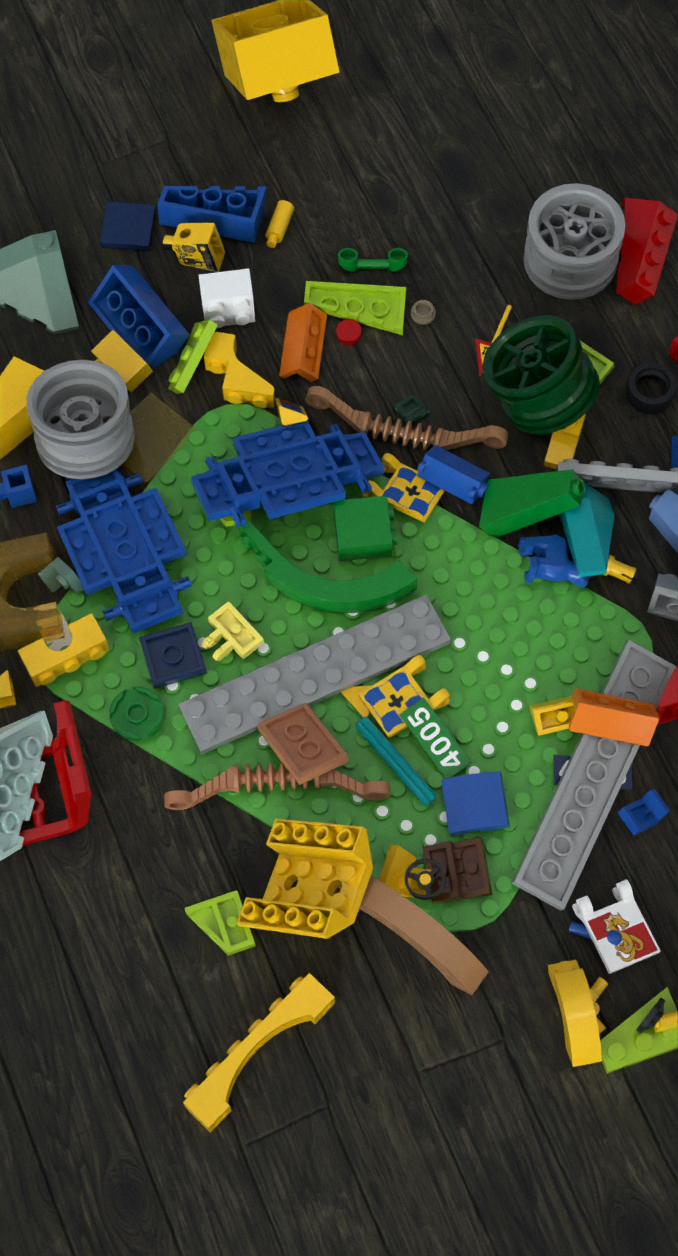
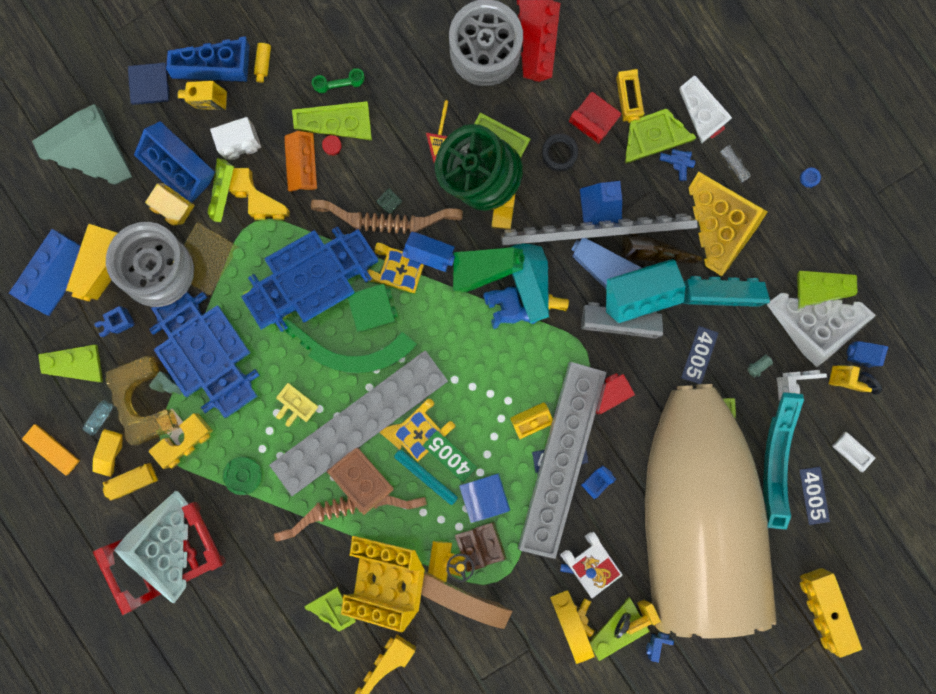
camera: 10 degrees left, 20 degrees up
dark blue tile [139,622,207,689] -> none
yellow slope [275,398,308,426] -> none
dark tan plate [411,300,436,325] -> none
orange panel [569,688,659,746] -> none

